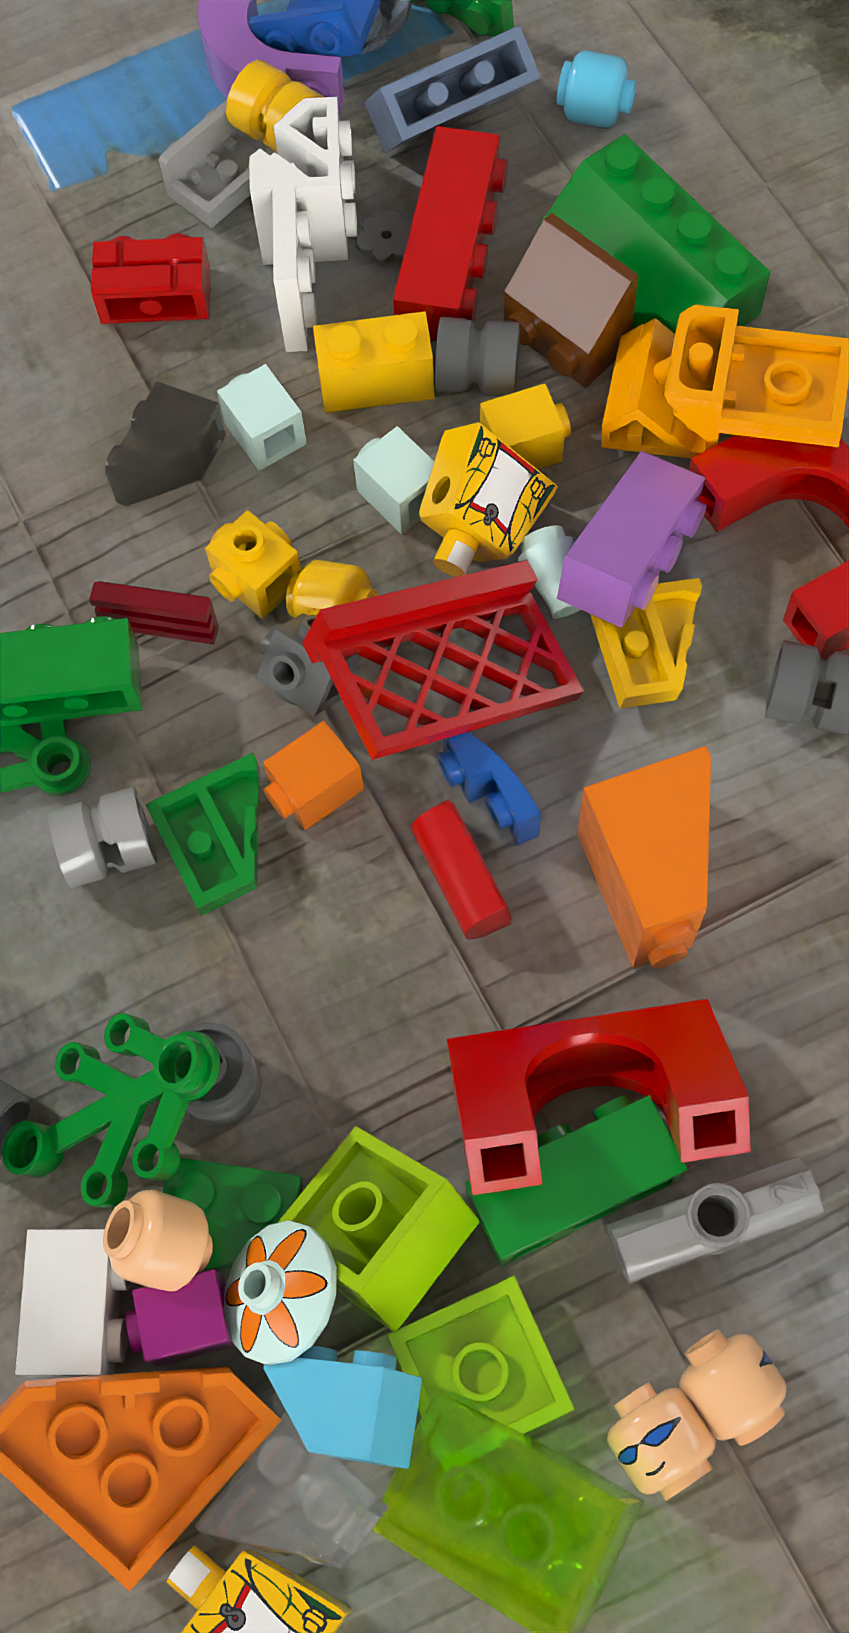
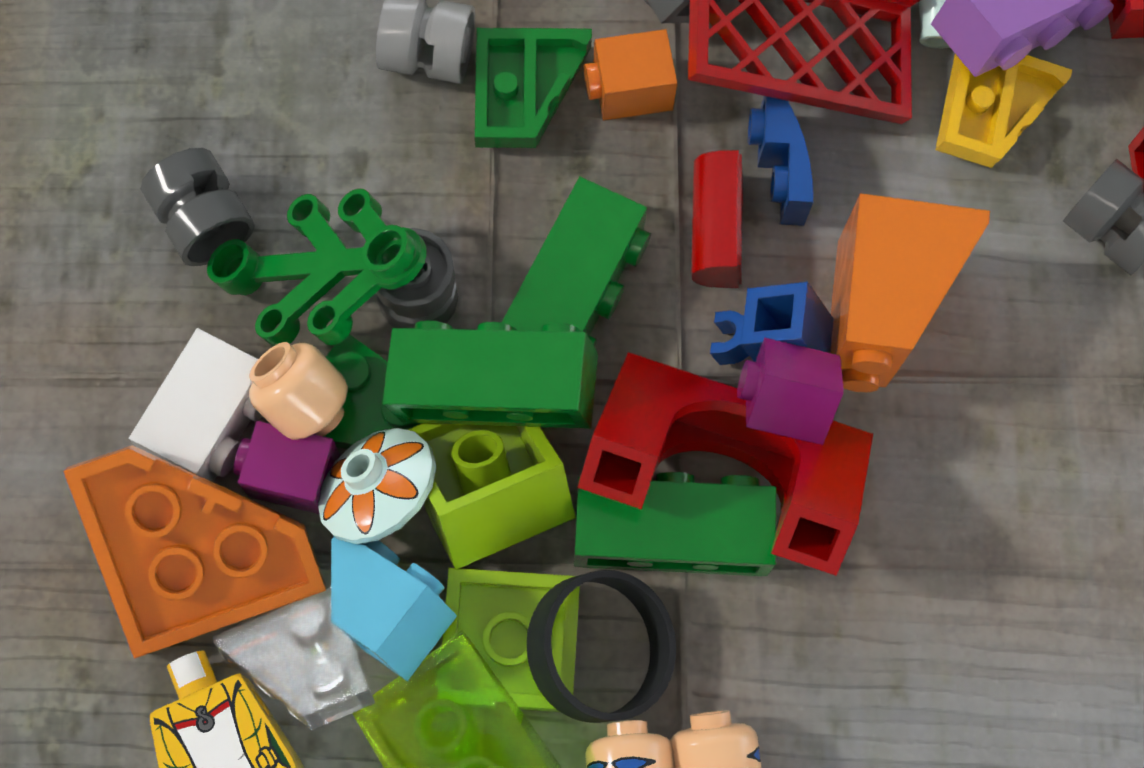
camera: 20 degrees right, 5 degrees up
light grey piece [607,1156,824,1284] -> none
none -> green brick [382,320,598,429]
none -> green brick [501,176,651,347]
none -> black tyre [527,570,676,723]
none -> blue brick [710,282,834,365]
none -> magenta brick [737,337,844,445]

